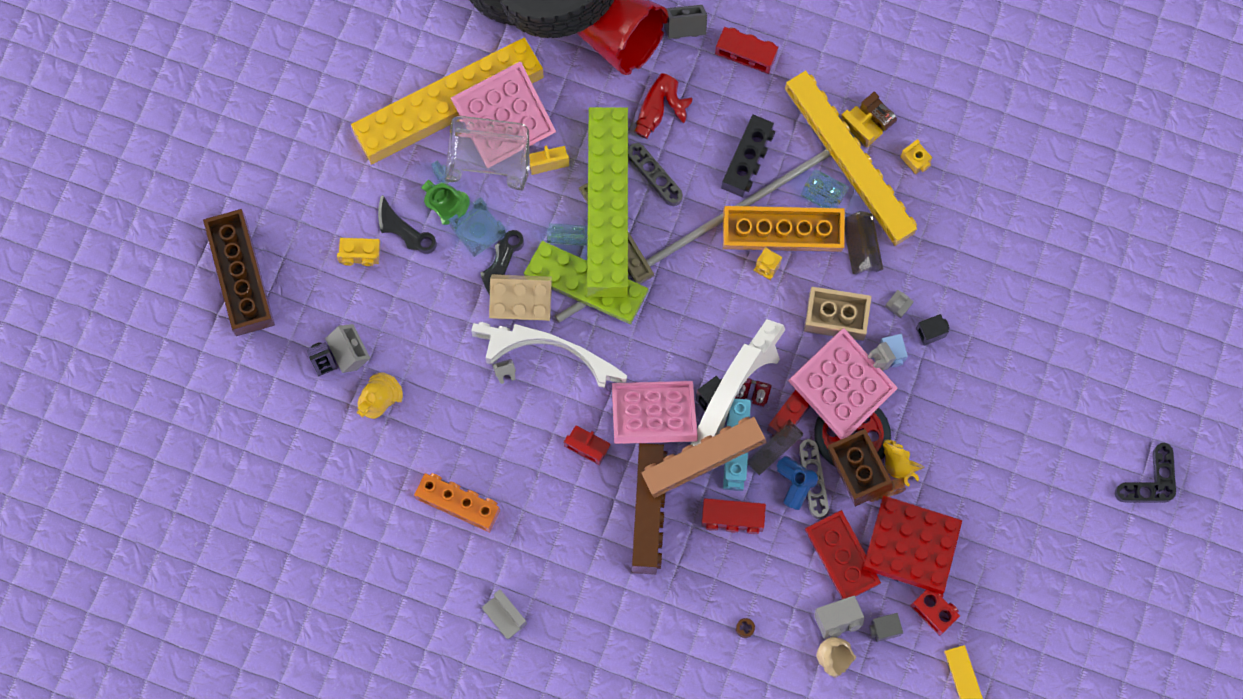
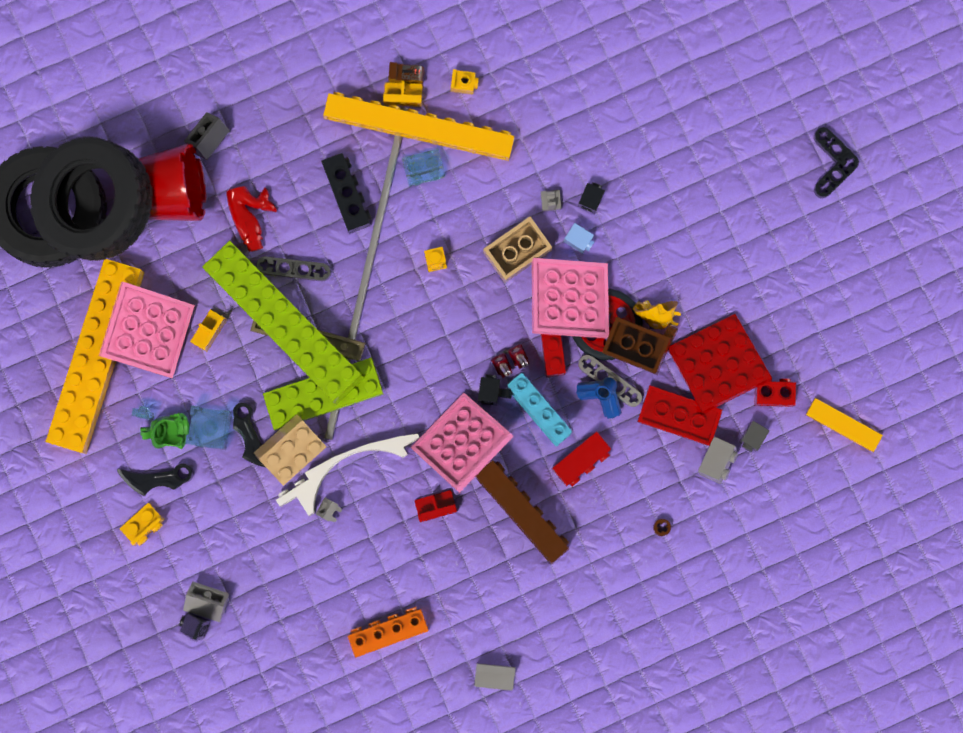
camera: 45 degrees left, 10 degrees up
reddish brown brick [203,209,275,337] -> none
yellow helmet [356,372,403,419] -> none
clear windscreen [445,116,530,190] -> none
clear light blue bracket [547,223,588,246] -> none
nougat brick [641,417,767,498] -> none
white slope [691,319,785,446] -> none
red brick [715,26,779,74] -> none
light orange brick [723,206,845,252] -> none
clear smoke panel [747,419,804,475] -> none
tan hair [817,637,856,678] -> none
clear smoke panel [844,211,883,275] -> none
light grey tile [868,342,896,371] -> none

